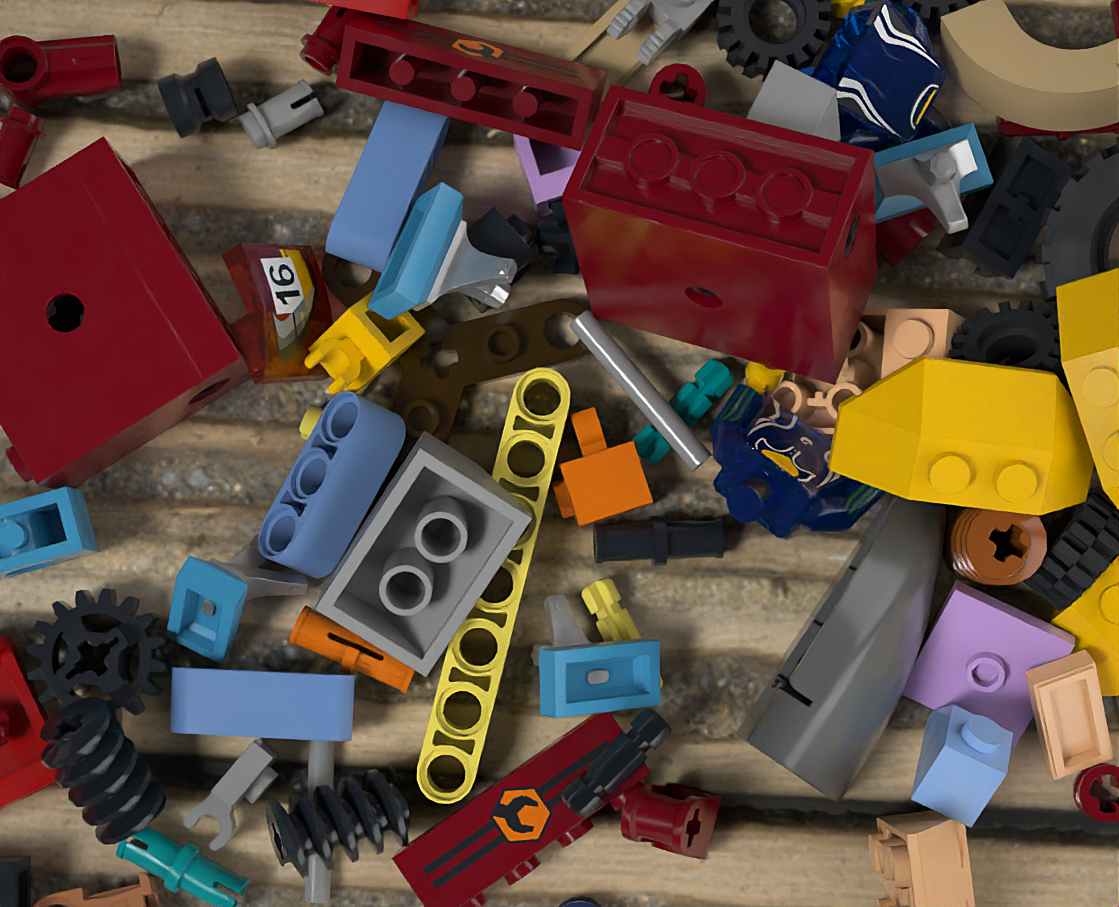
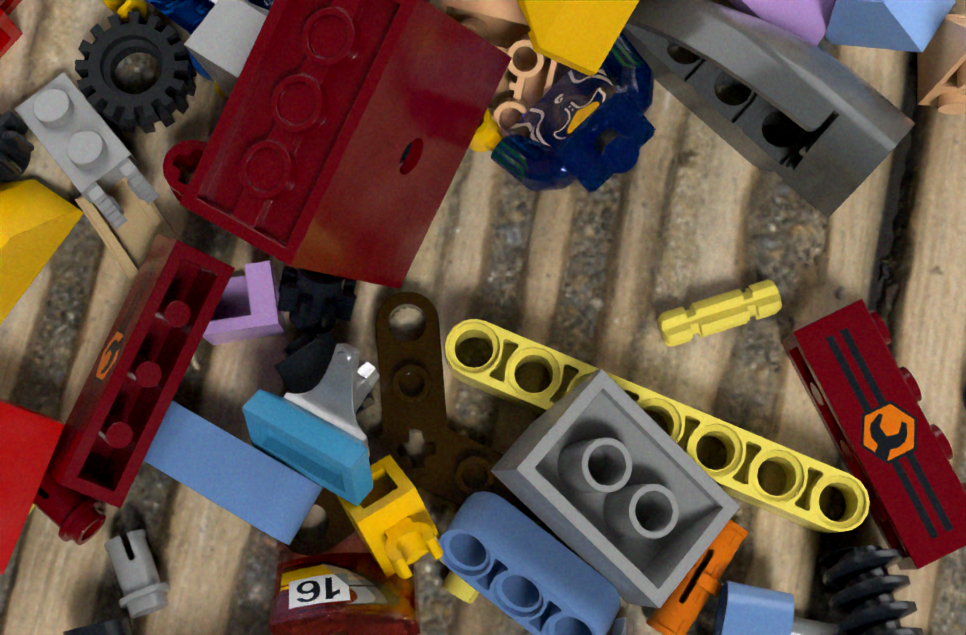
camera: 80 degrees left, 5 degrees down
dark azure piece [530,595,661,718] -> none
orange brick [551,407,653,529] -> none
black axle [561,708,672,818] -> none
light grey bar [570,310,712,471] -> none
black pin [593,515,724,566] -> none
dark red piece [621,781,722,860] -> none
teal axle [632,358,735,465] -> none

